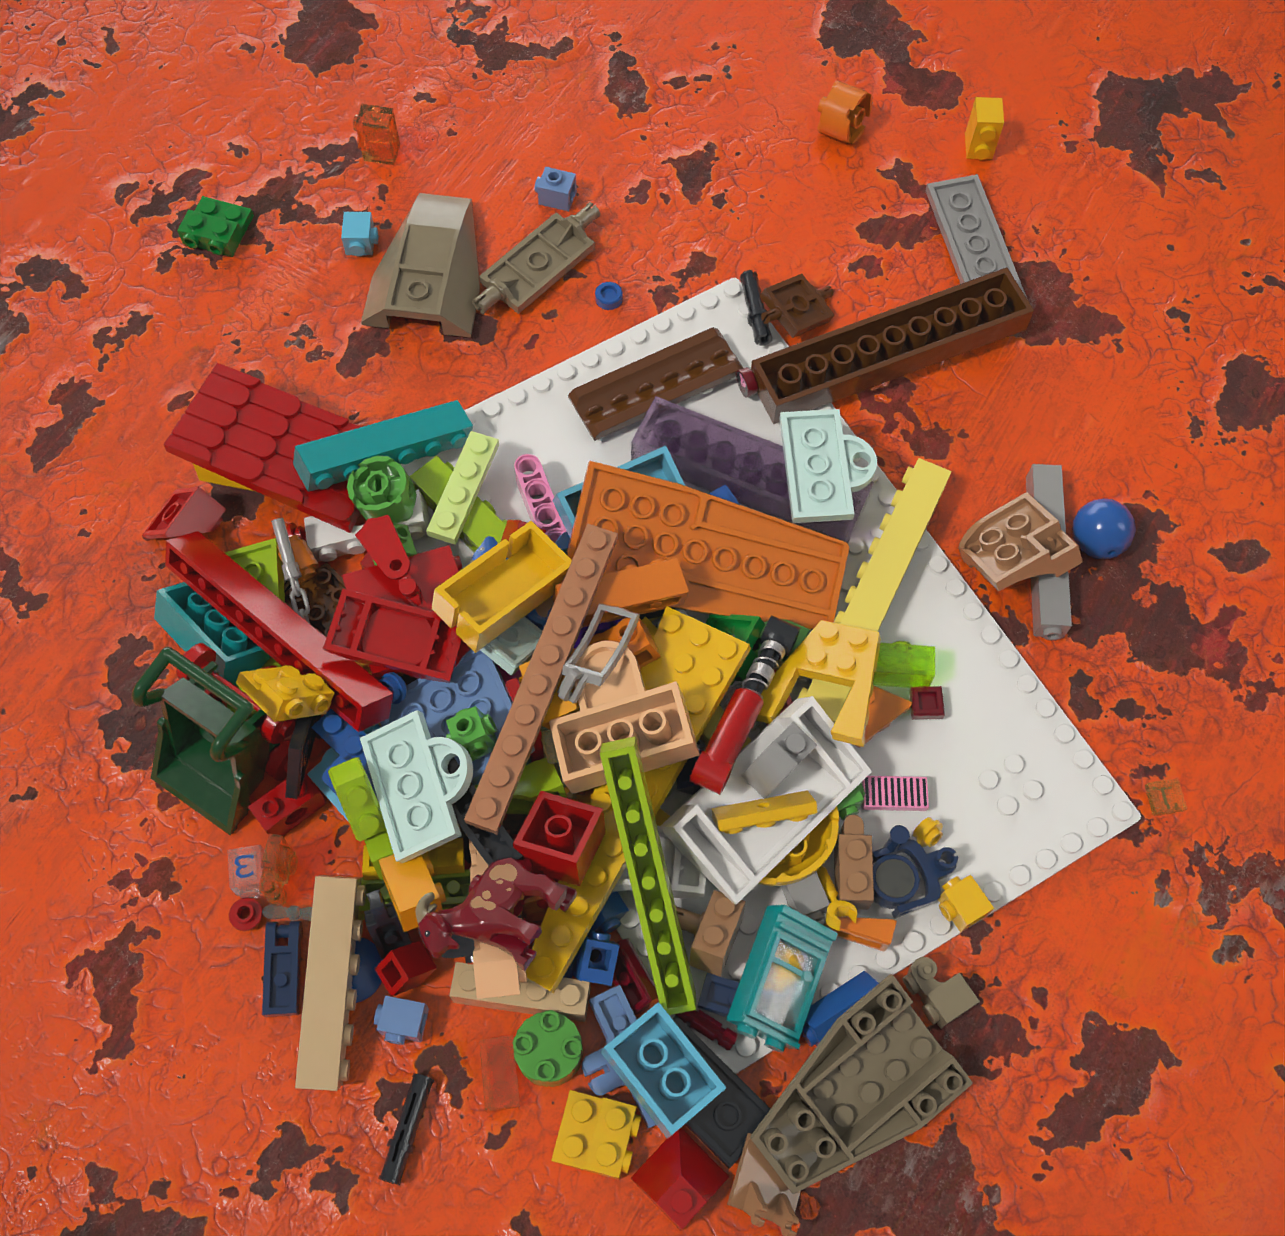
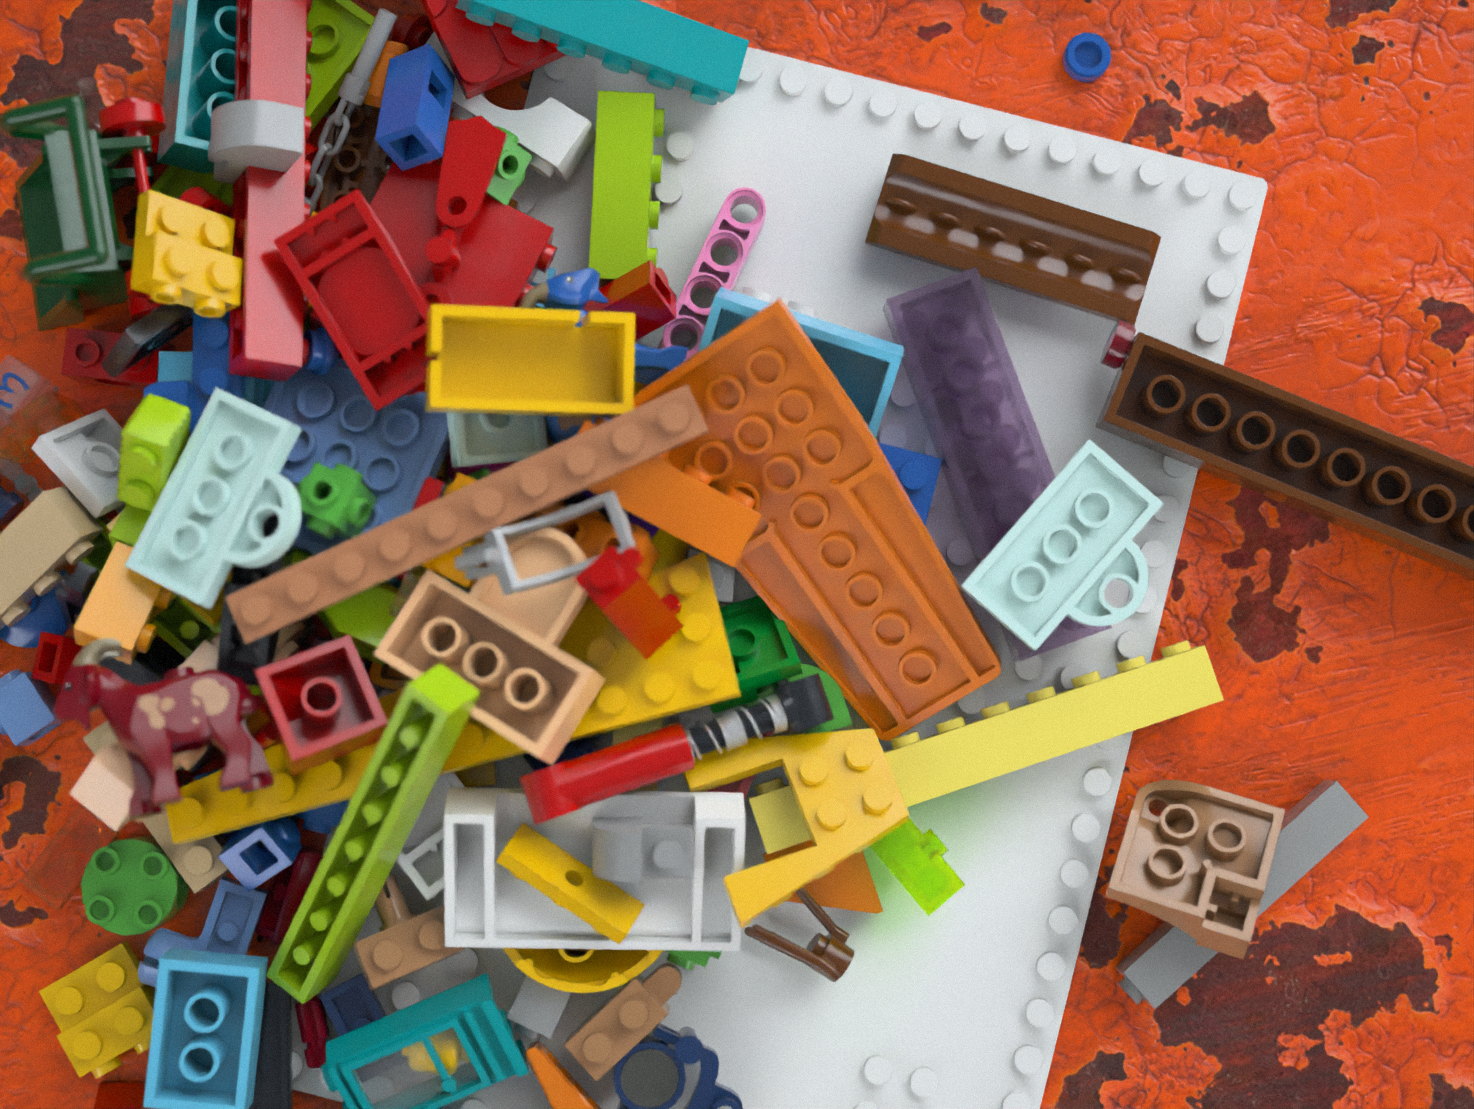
camera: 45 degrees right, 20 degrees up
bright green brick [347,456,417,523] -> none
yellowish green plate [426,431,499,545] -> none
black pin [740,270,772,346] -> none
reddish brown plate [760,274,834,338] -> none
yellow piece [816,866,857,931] -> none
tile [862,776,929,811] -> none
dark red tile [909,686,945,720] -> none
yellow plate [913,817,943,847] -> none
blue piece [1072,498,1136,559] -> none
none -> white plate [32,408,127,519]
none -> light grey brick [208,100,304,184]
none -> blue brick [375,44,455,171]
none -> red brick [574,545,683,660]
none -> reddish brown plant [744,887,854,982]

